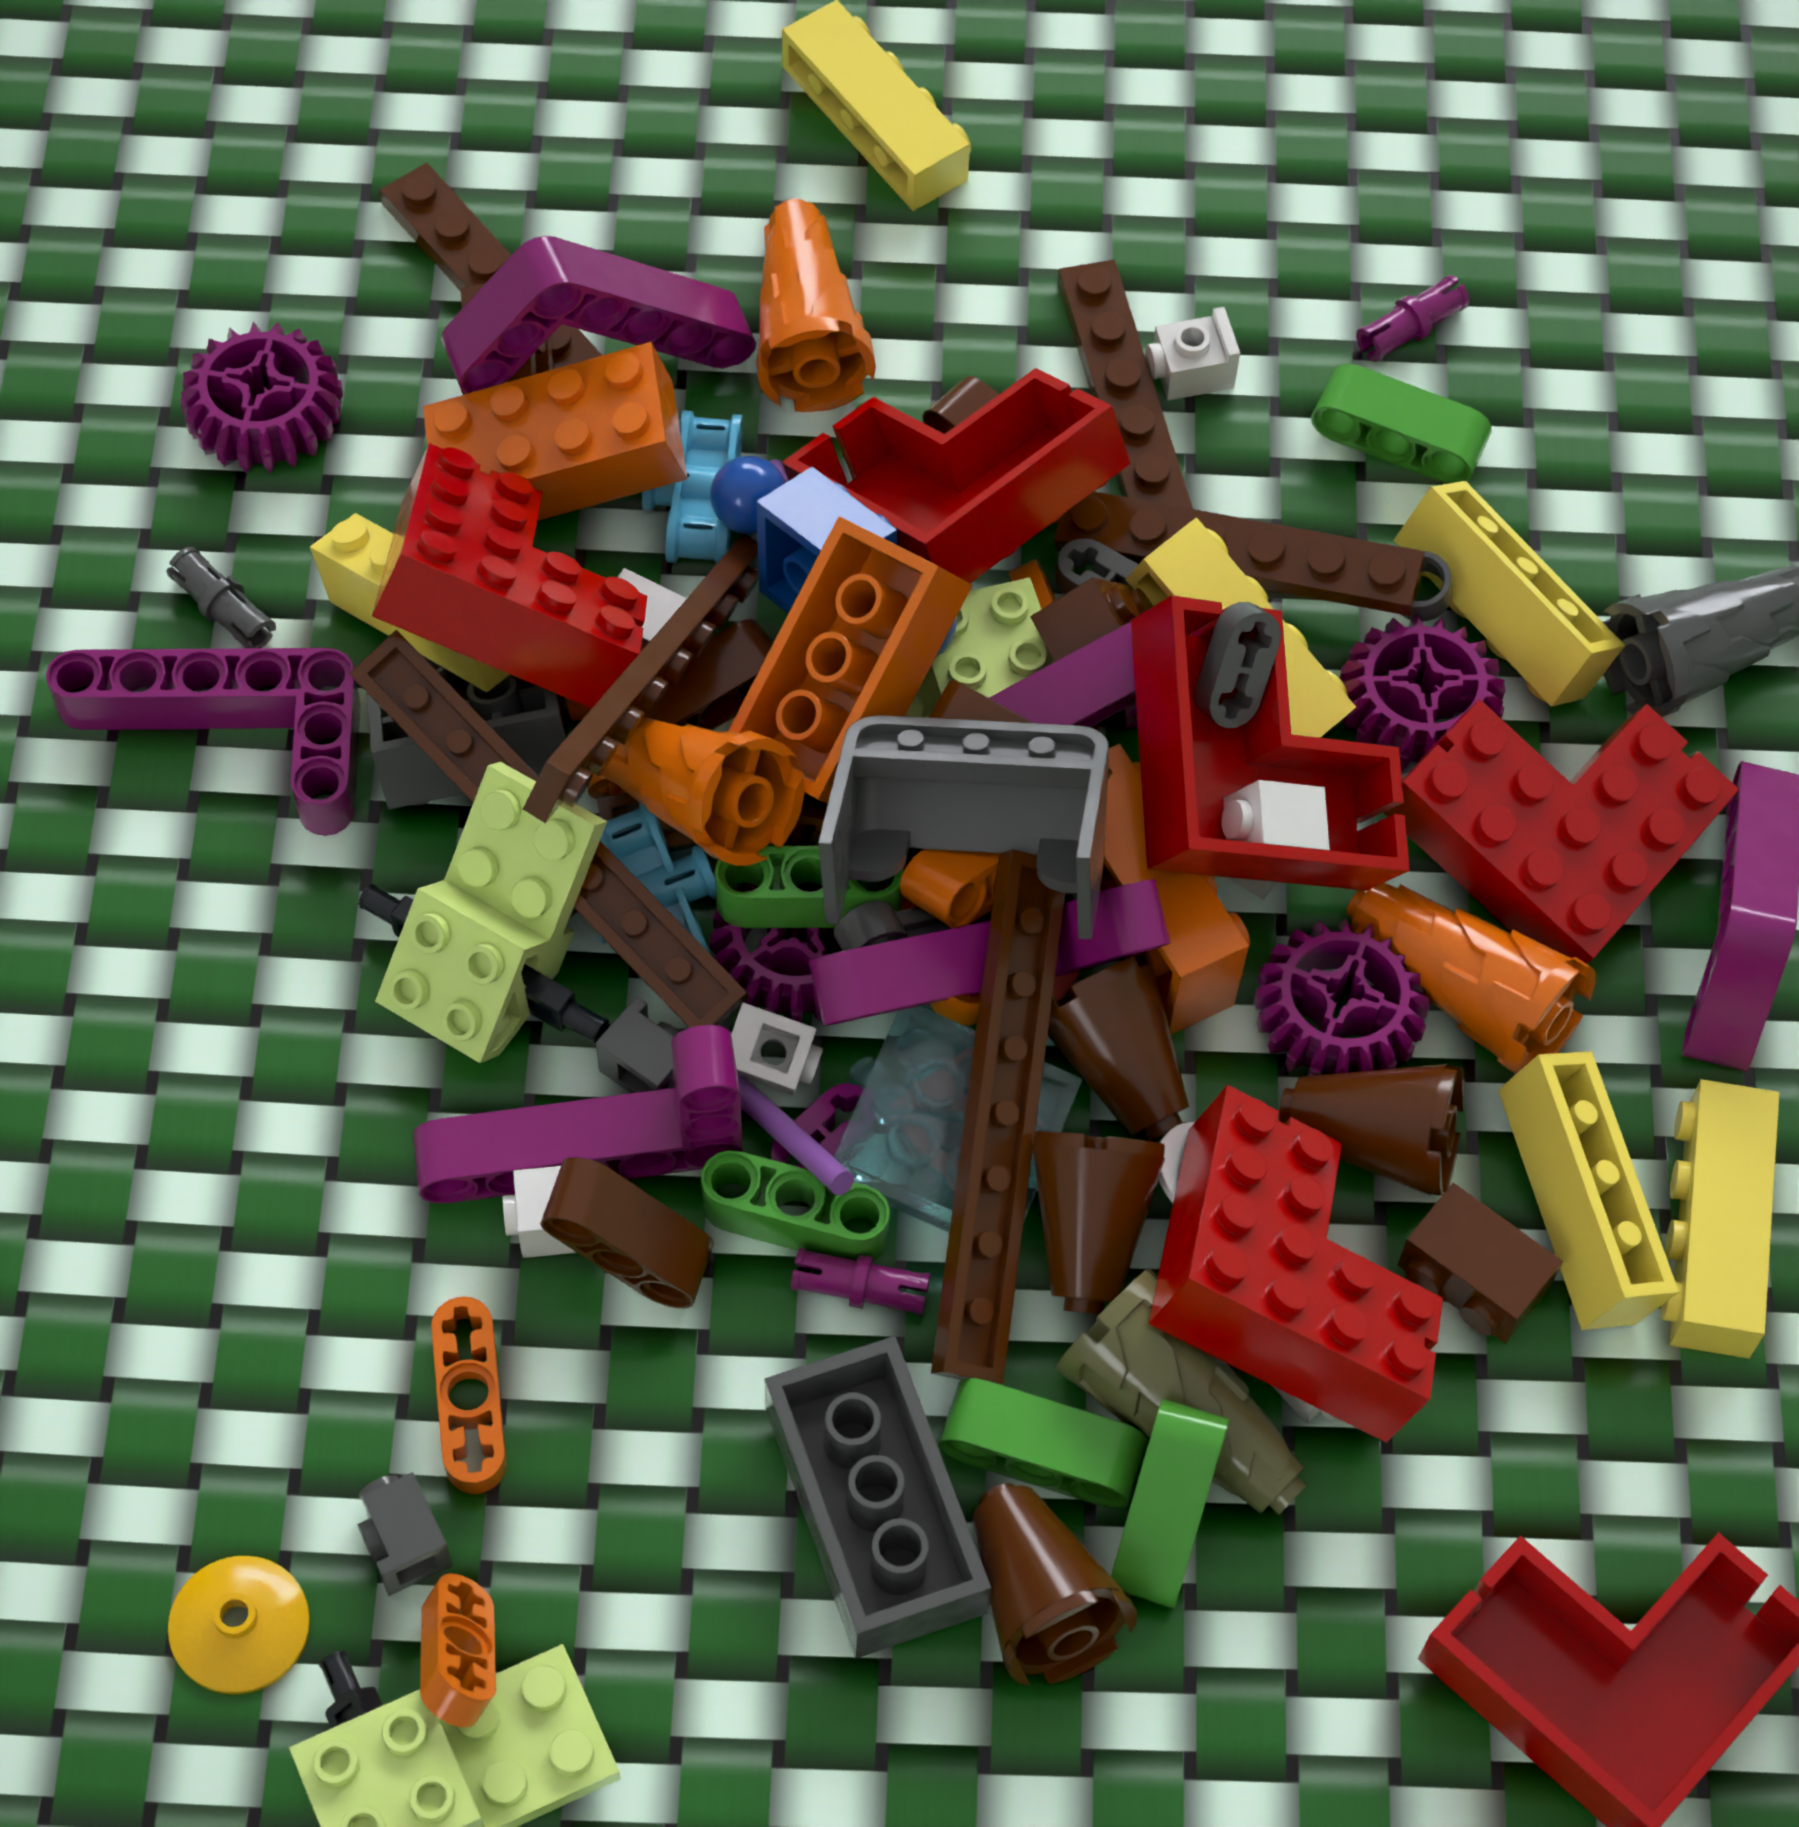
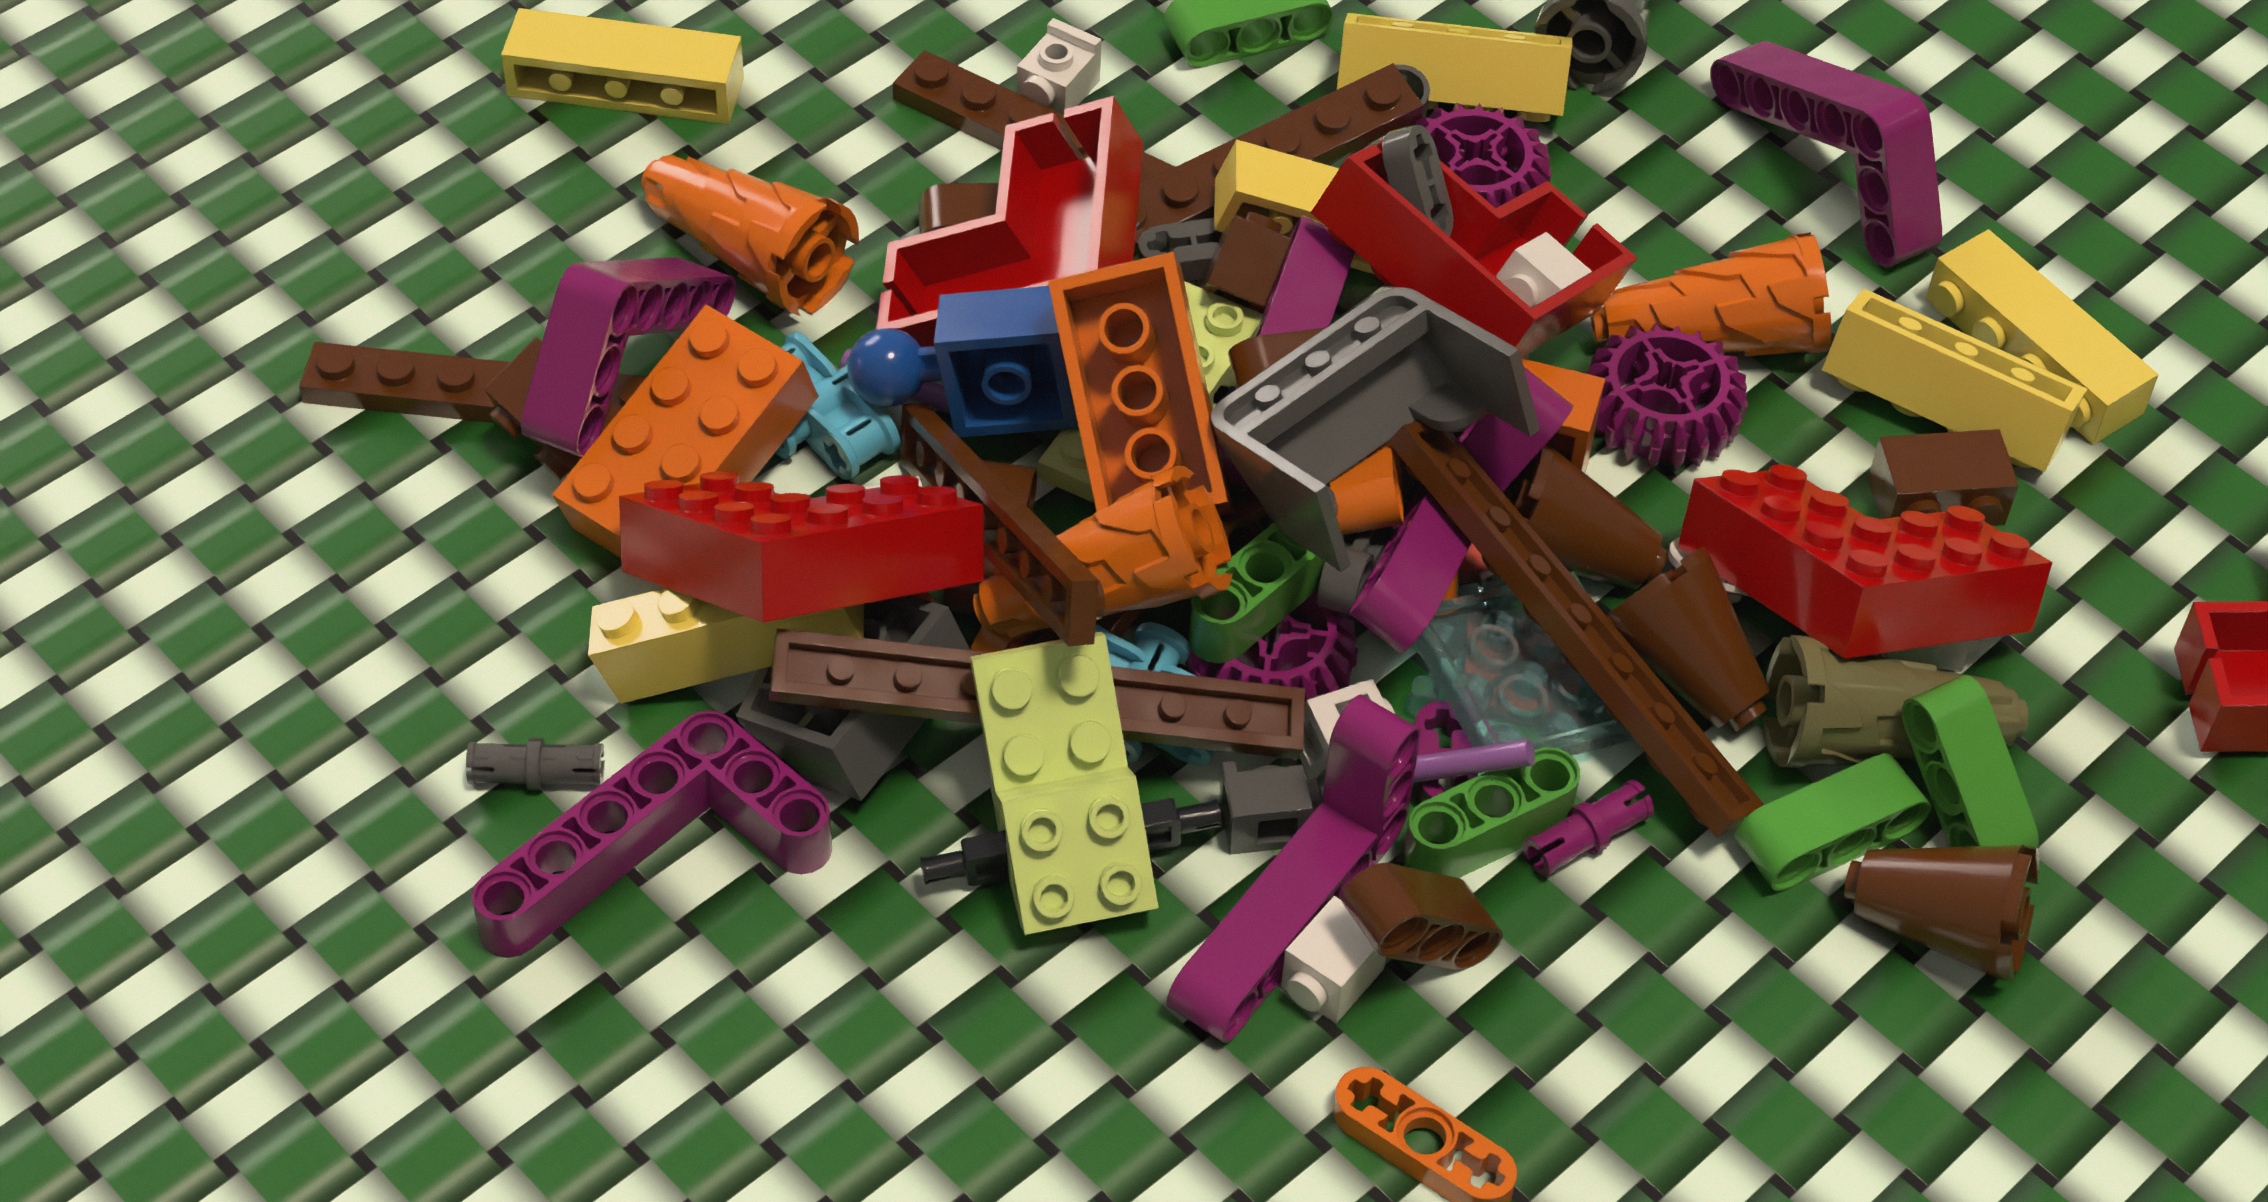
camera: 45 degrees left, 10 degrees down
magenta gear [180,322,343,474] -> none
dark grey brick [765,1336,991,1659] -> none
reddish brown cone [1279,1064,1465,1196] -> none
red piece [1383,699,1740,964] -> none

